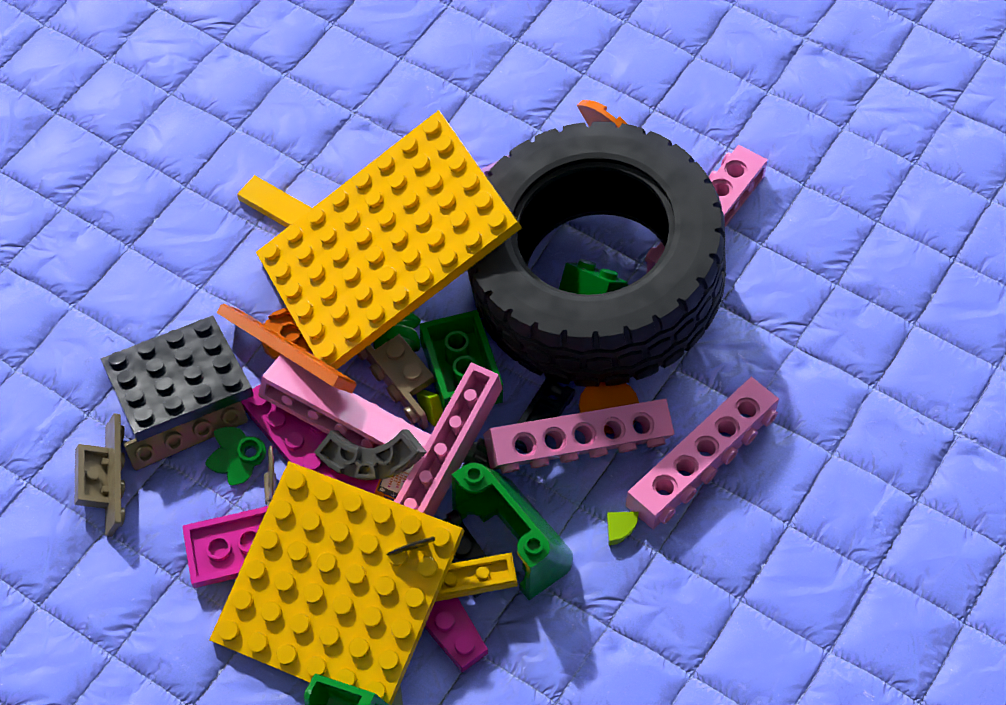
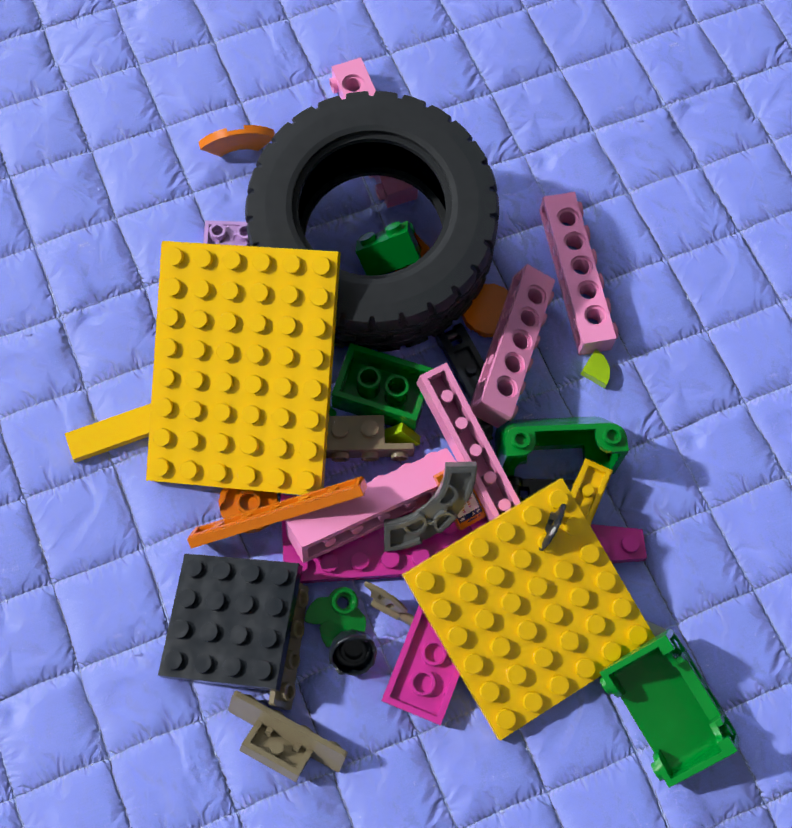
camera: 60 degrees left, 10 degrees up
none -> black hair [329,629,377,676]

